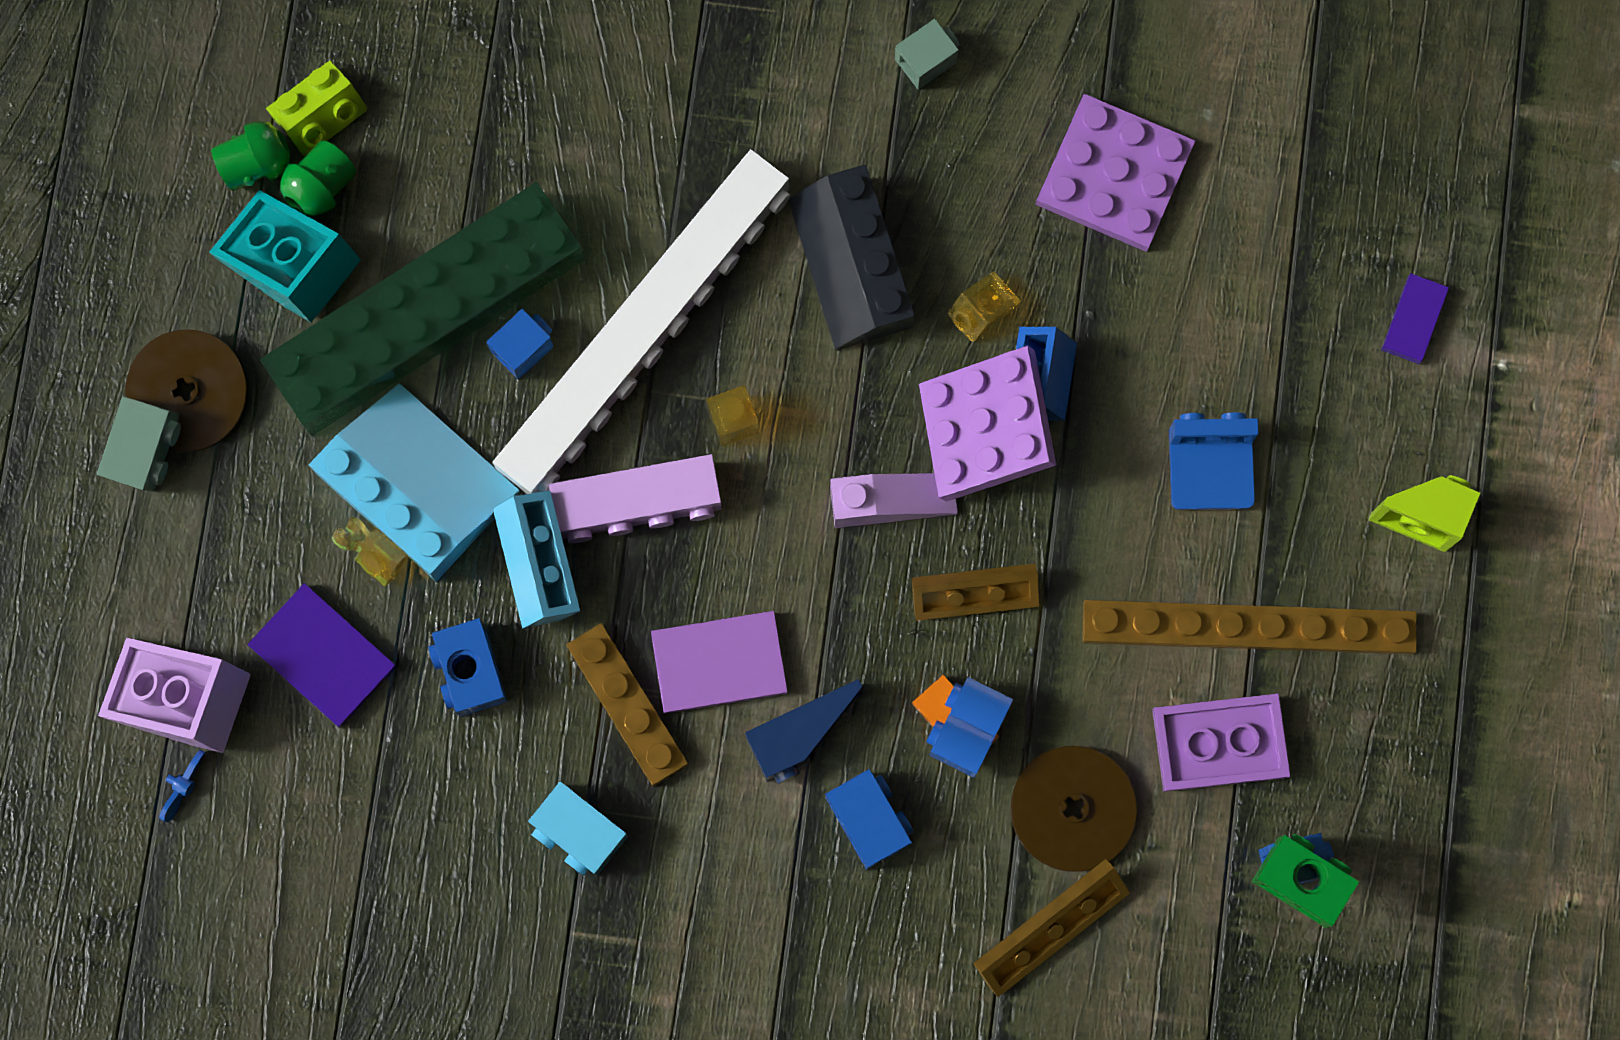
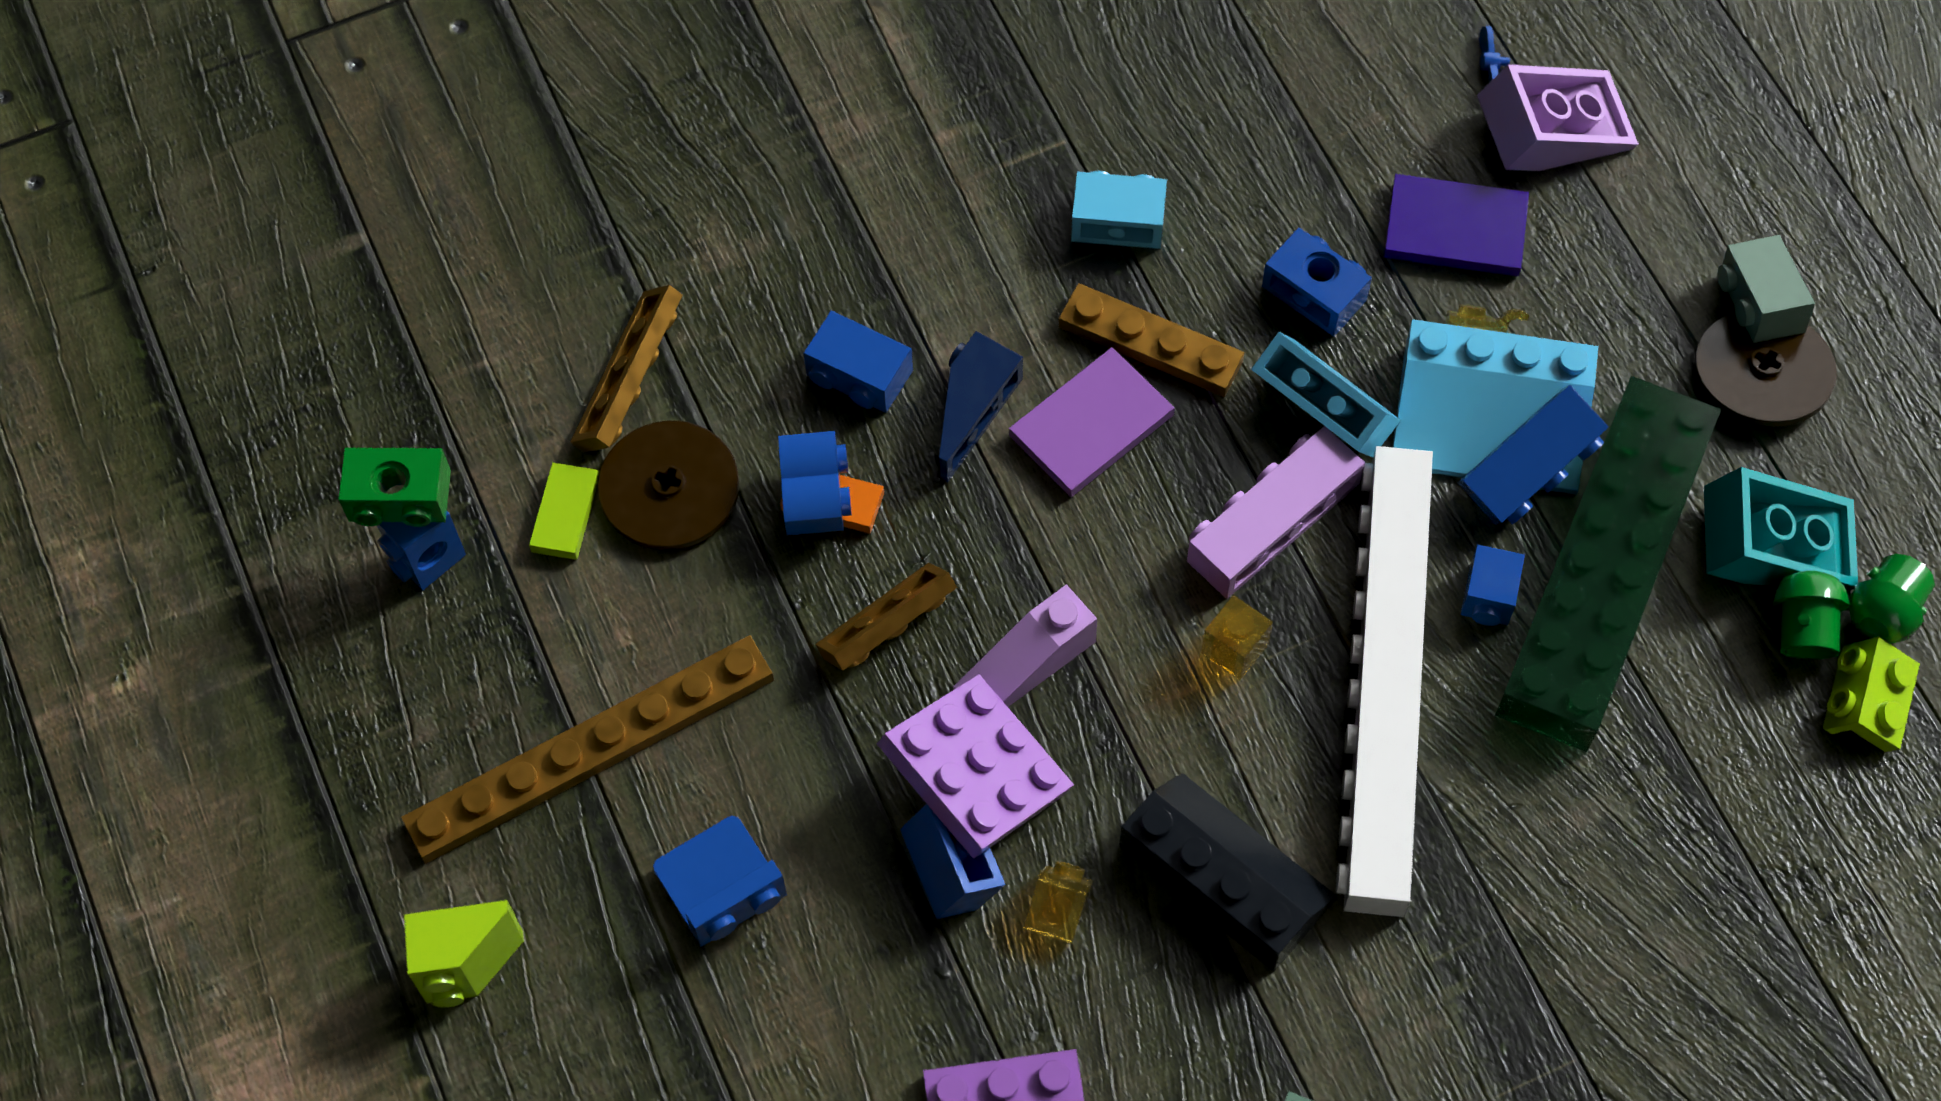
camera: 150 degrees right, 15 degrees down
medium lavender plate [1152,694,1290,792] -> none
none -> lime tile [529,462,599,560]
none -> blue brick [1458,385,1609,525]

